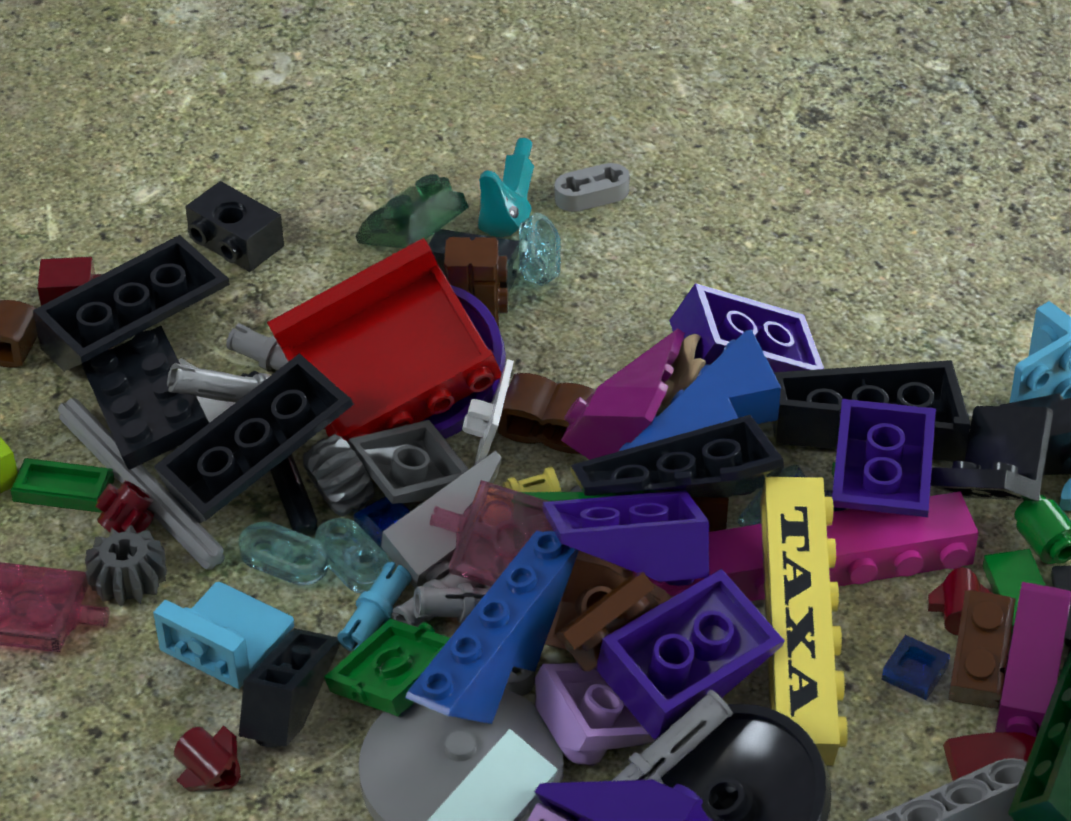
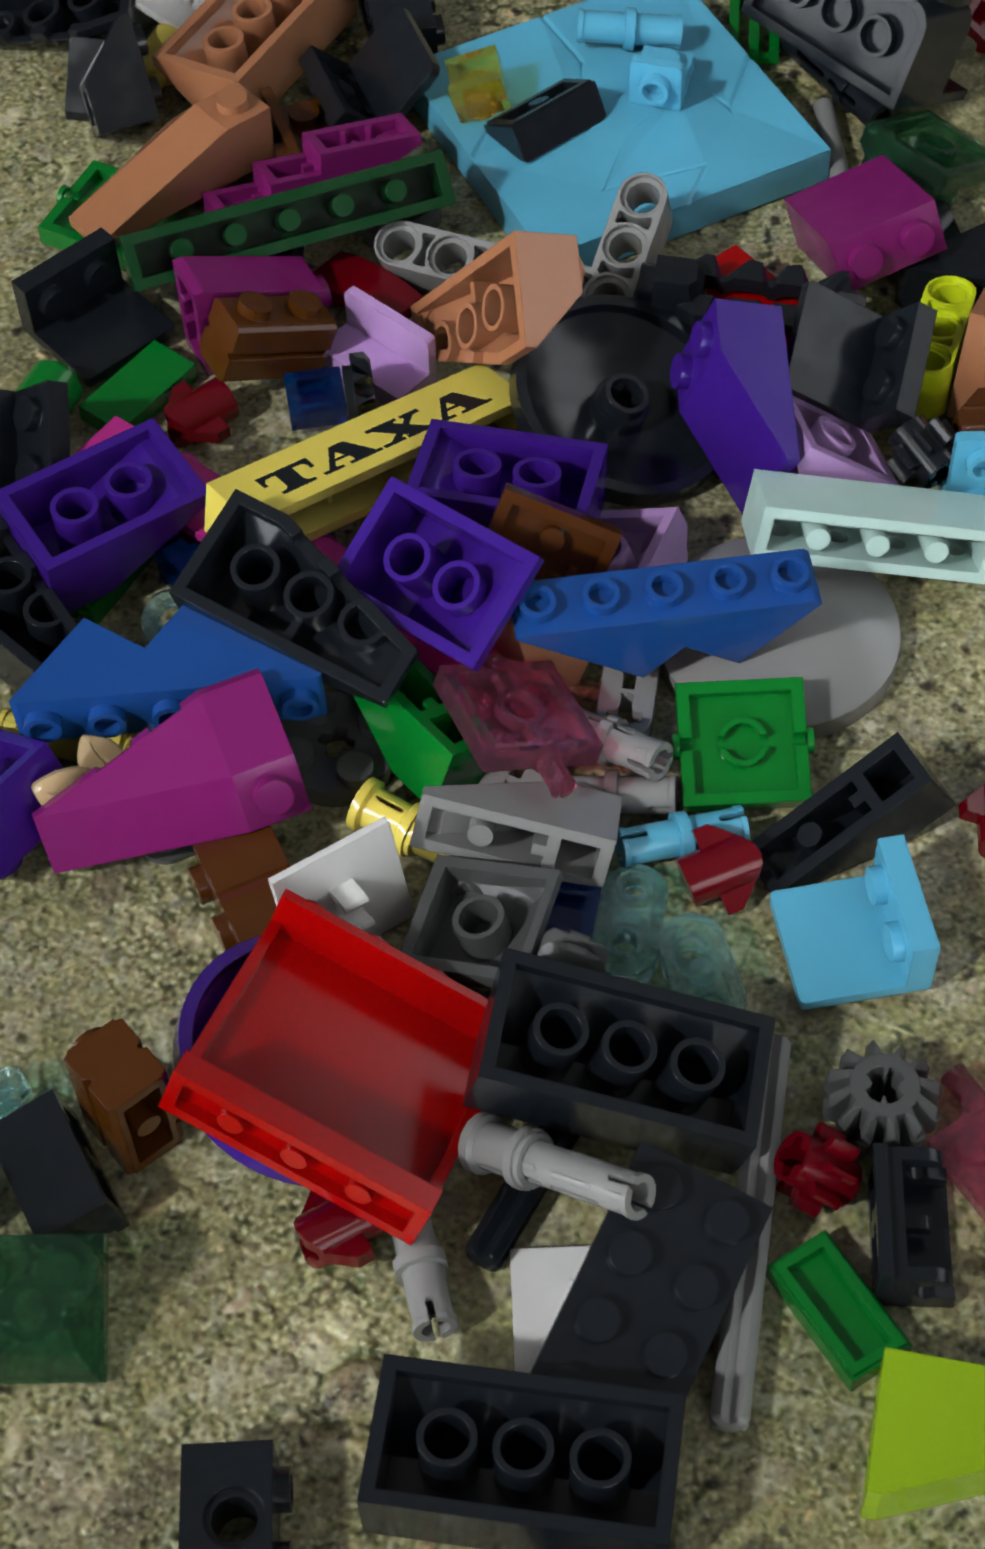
camera: 130 degrees left, 10 degrees up
light grey pin [611,689,733,783] -> none
none -> lavender panel [324,286,438,405]
none -> black gear [342,352,376,420]
none -> nougat wedge [411,231,585,365]
none -> dark red piece [675,824,763,915]
none -> black hinge [867,1143,956,1308]

